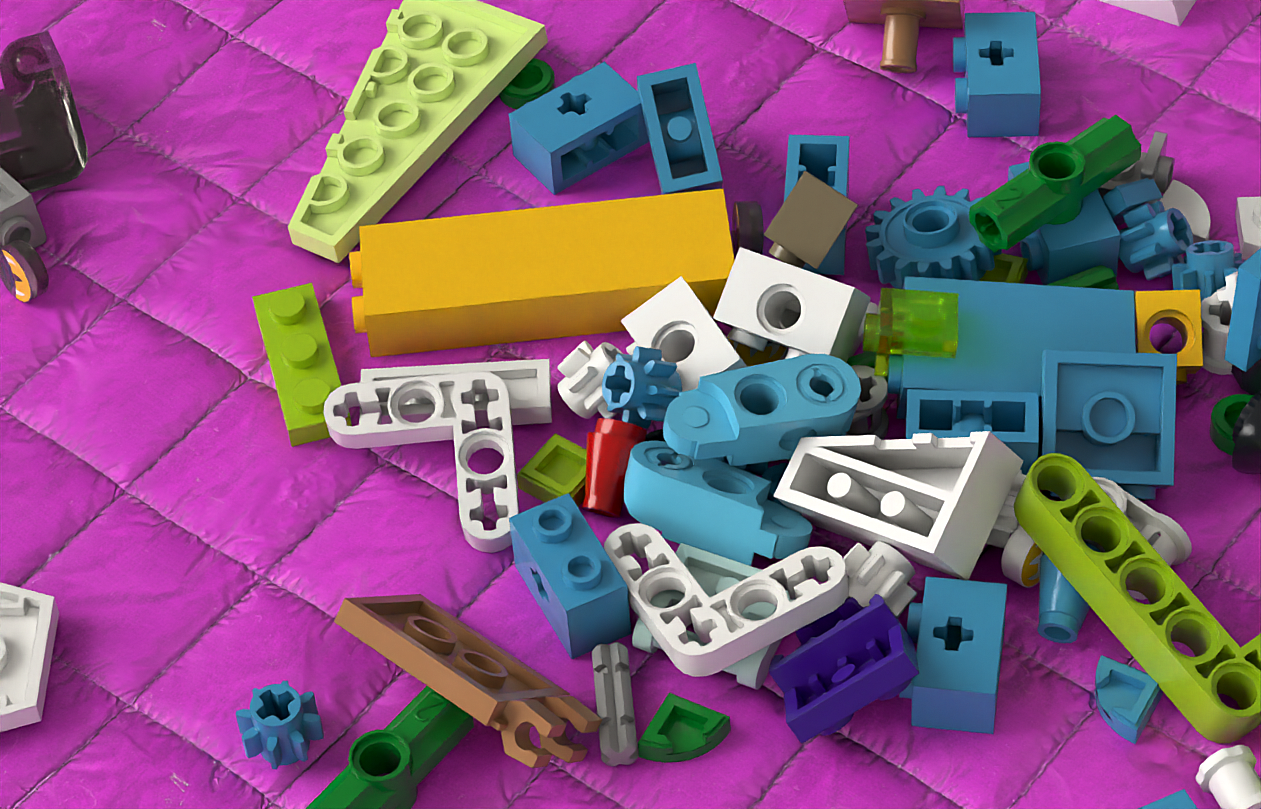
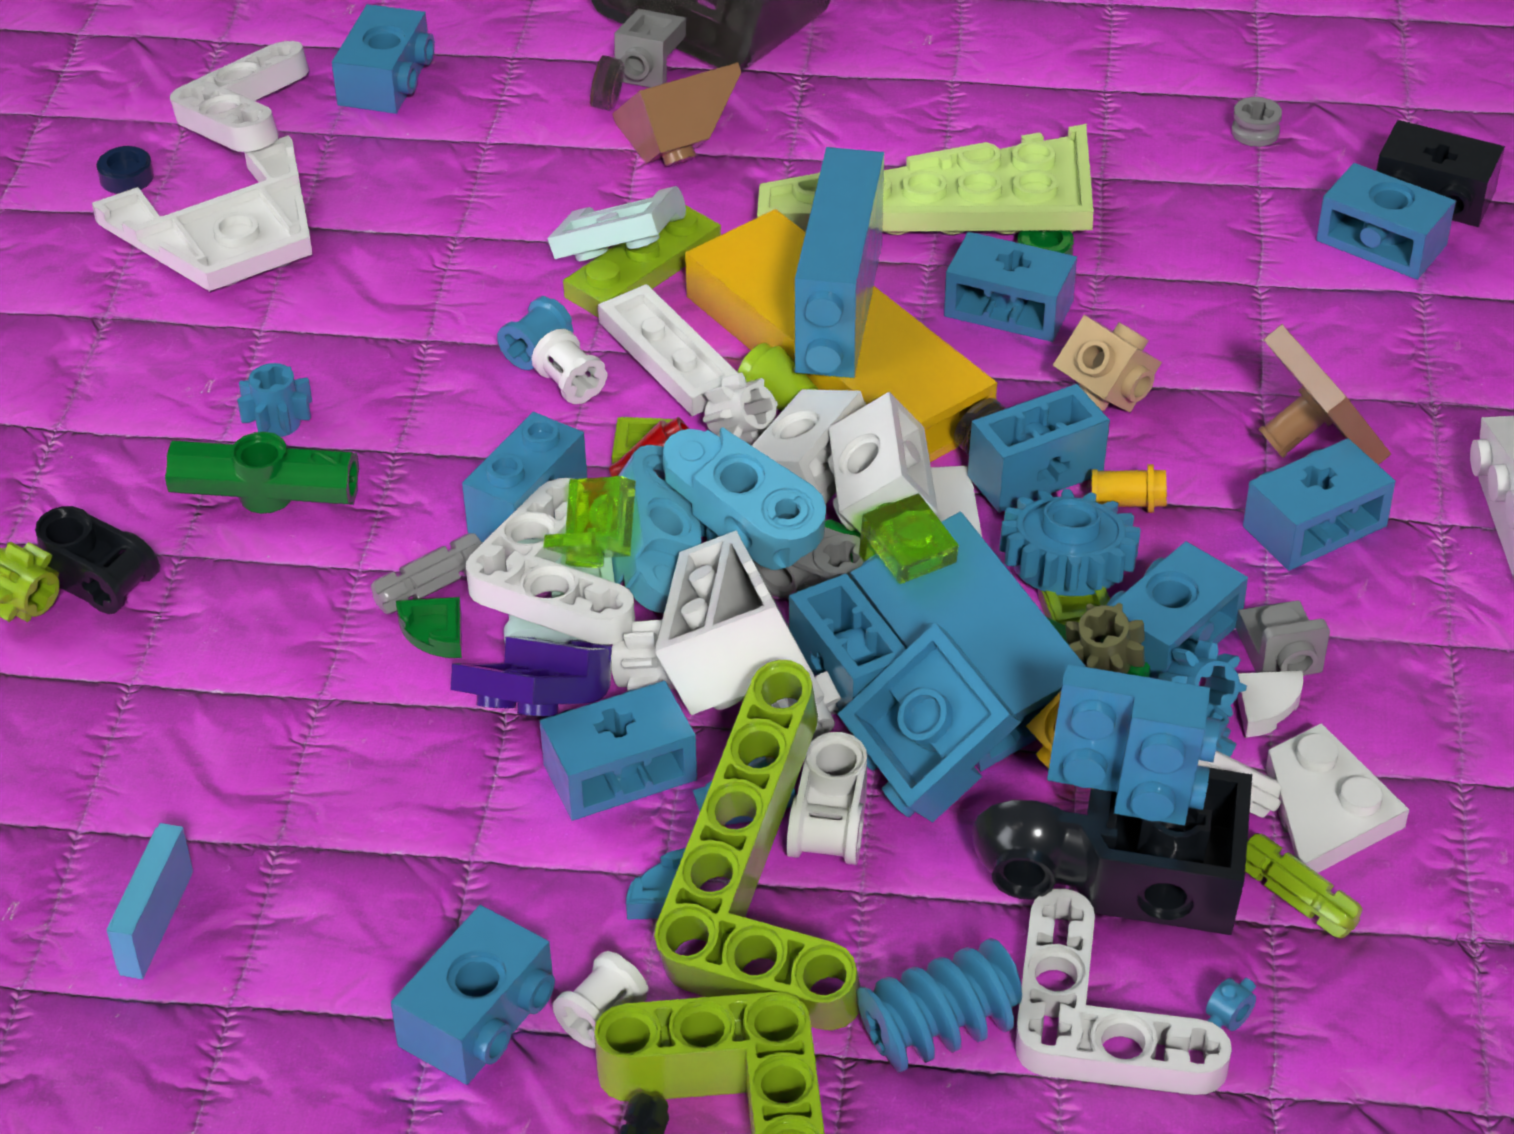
camera: 55 degrees right, 5 degrees down
white beam [323,371,520,553] -> none
medium nougat tile [334,594,602,768] -> none
dark azure gear [602,346,682,429] -> none
dark azure brick [637,63,723,195] -> none
dark tan brick [763,171,859,269] -> none
green piece [969,115,1141,253] -> none
dark azure tile [1103,178,1163,226] -> none
none -> dark azure bush [497,296,574,370]
none -> white bush [532,329,608,404]
none -> clear neon green bracket [543,476,636,568]
none -> light aqua plate [547,186,686,261]
none -> medium nougat slope [612,62,741,167]
none -> lime cone [738,343,818,411]
none -> dark azure brick [795,147,884,378]
none -> tan brick [1053,315,1162,412]
none -> olive gear [1065,603,1145,674]
none -> yellow pin [1092,464,1167,513]

